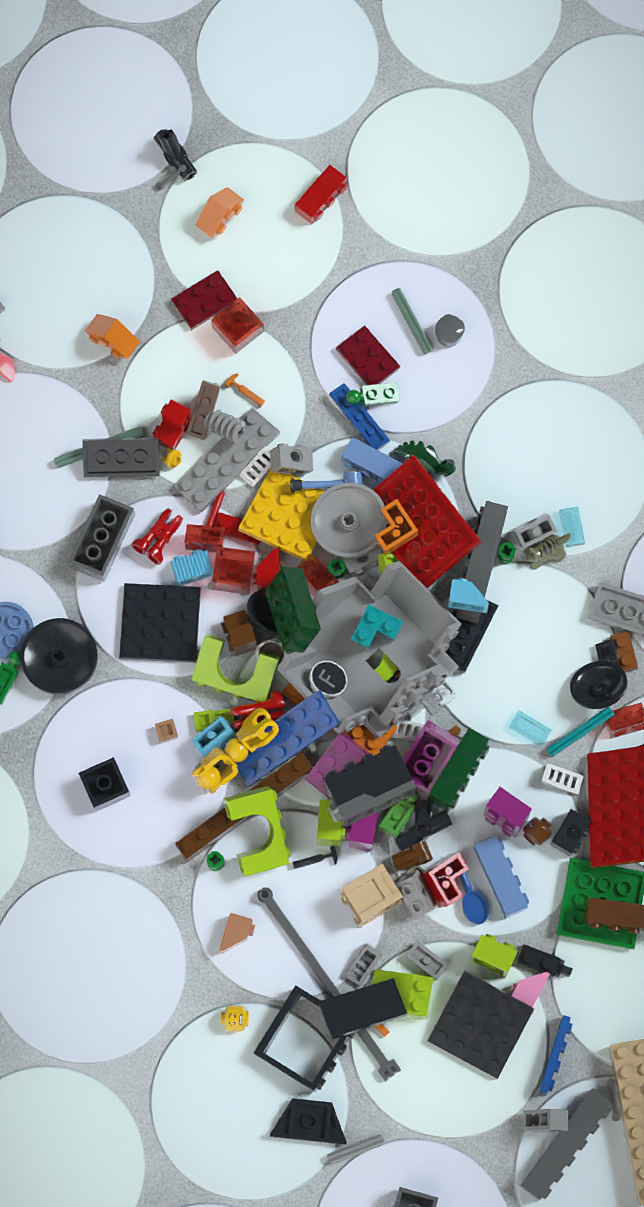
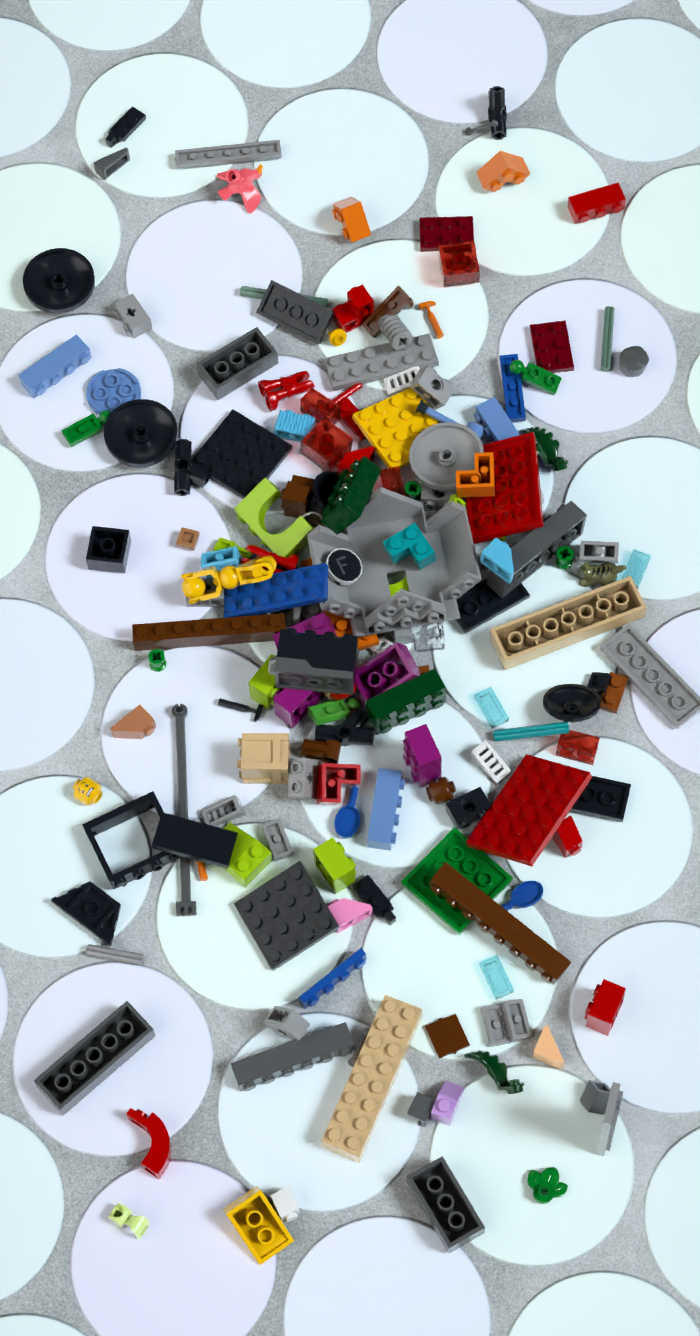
camera: 35 degrees right, 10 degrees down
lime arch [223,786,291,877] -> none
none -> black piece [174,439,211,496]
none -> tan brick [490,576,647,670]

